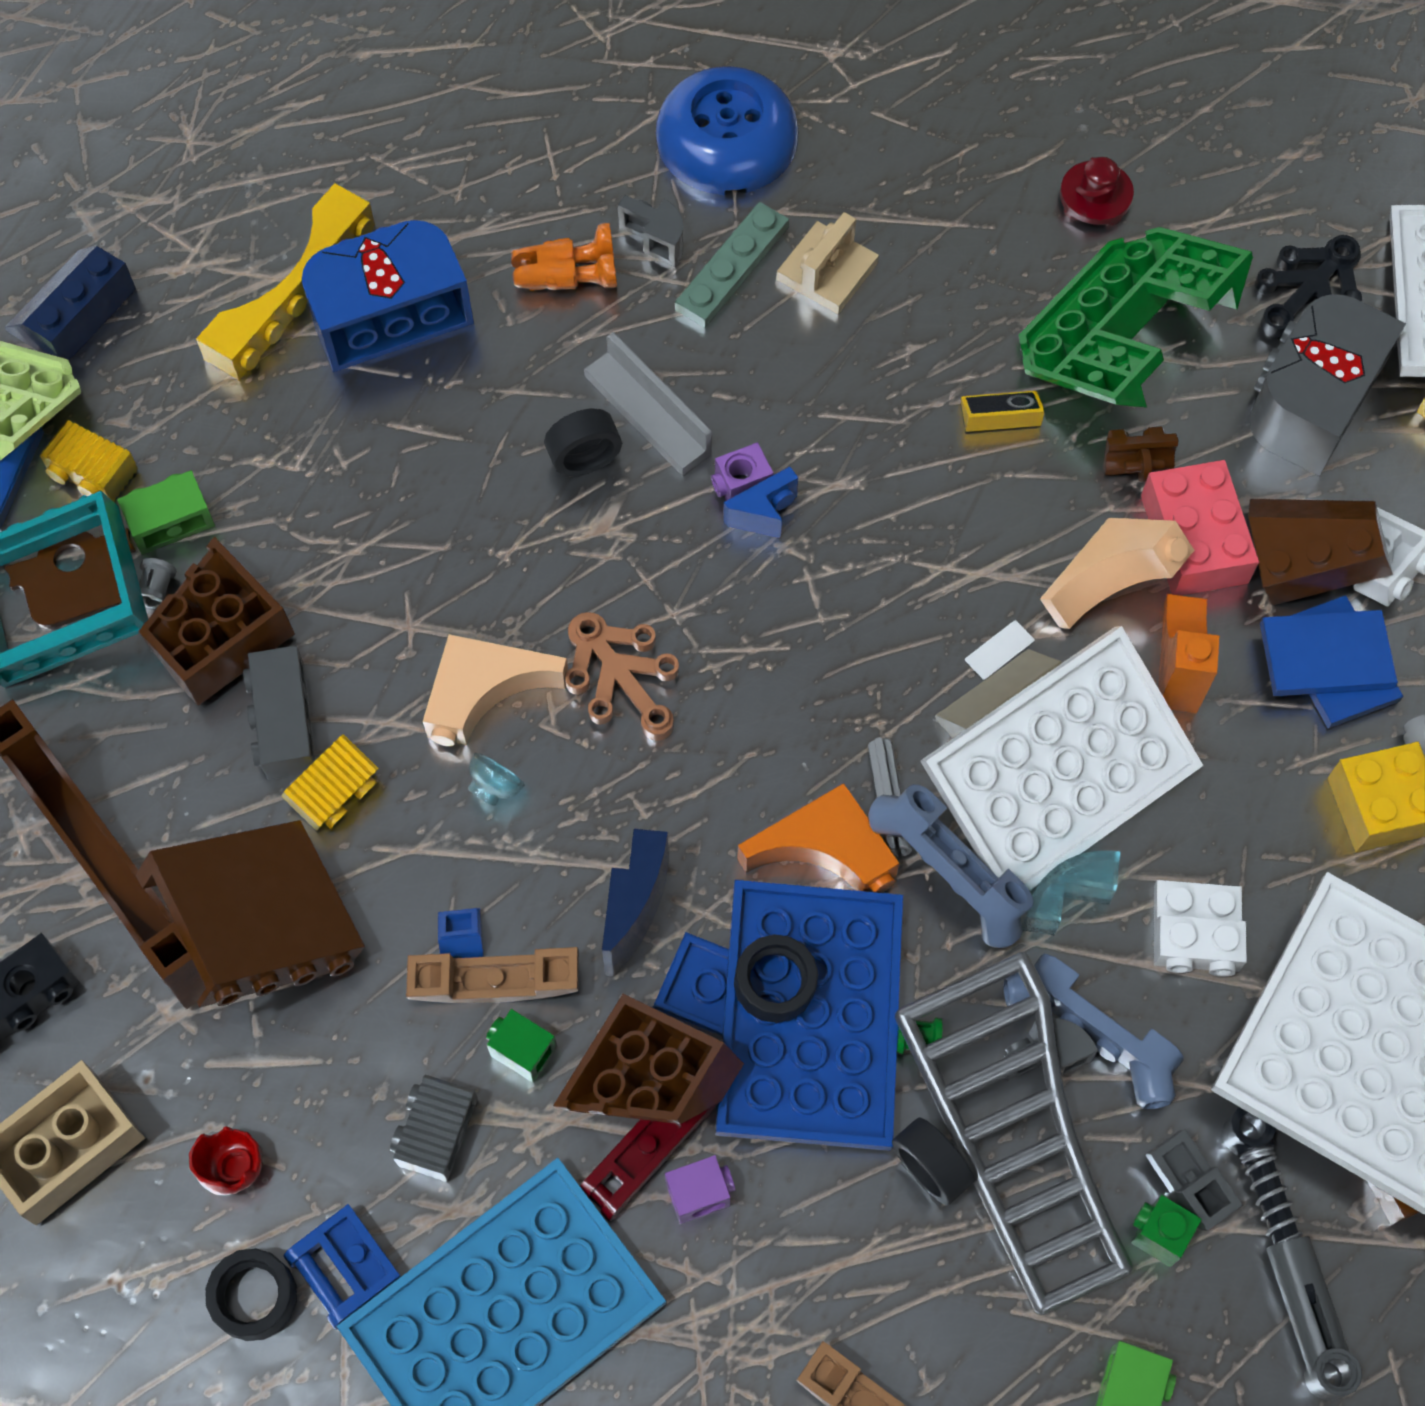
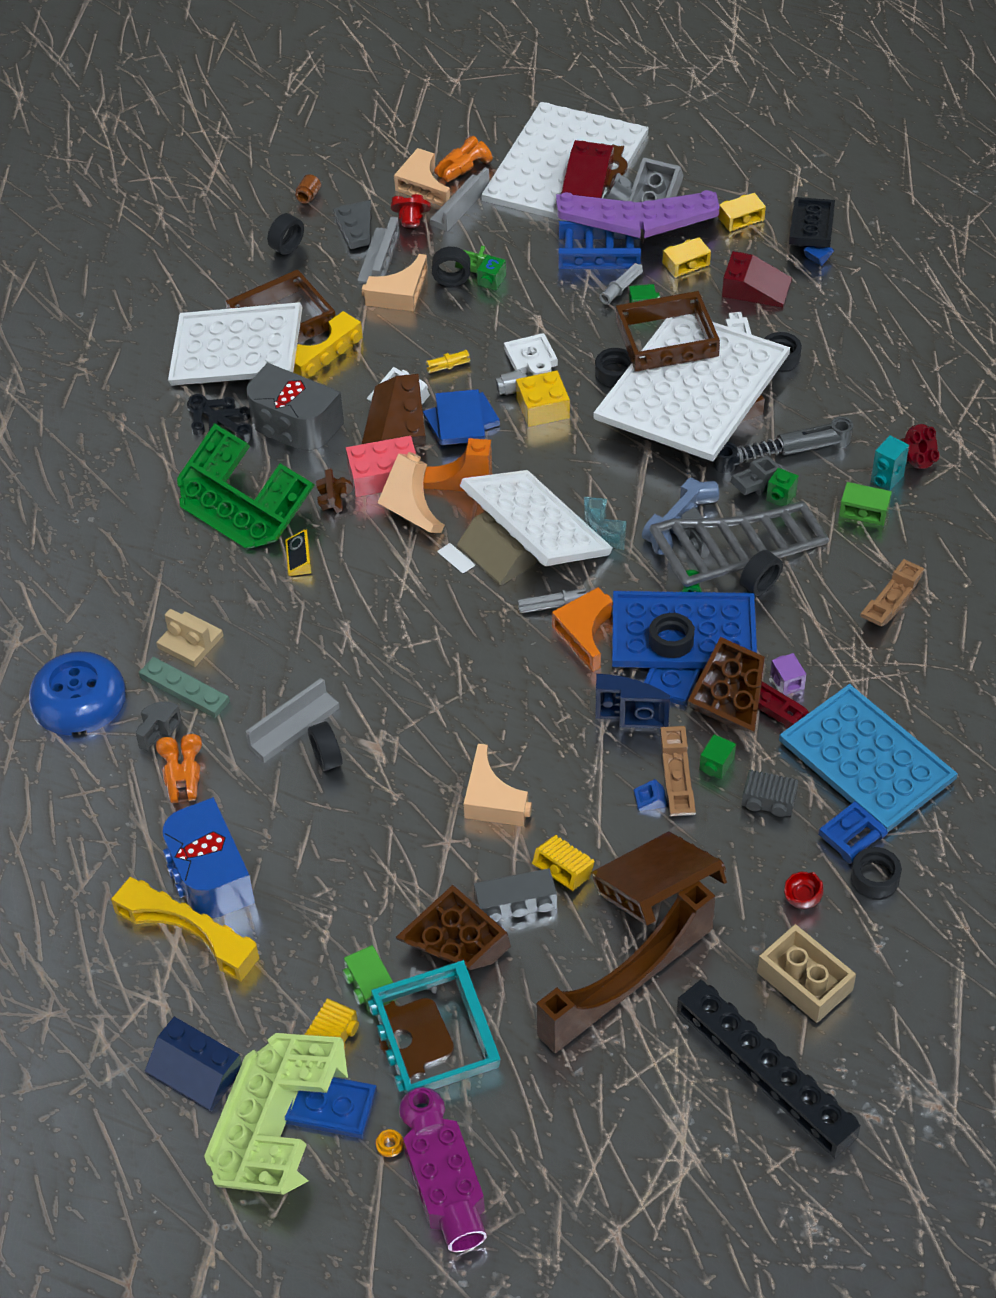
camera: 90 degrees left, 15 degrees down
clear light blue piece [468,752,525,806] -> none
nougat plant [565,612,679,741] -> none
medium lavender brick [711,442,774,501] -> none
blue slope [723,466,798,538] -> none
sand blue plate [868,784,1033,948] -> none
dark red plate [1060,157,1134,226] -> none
white plate [1154,880,1247,977] -> none

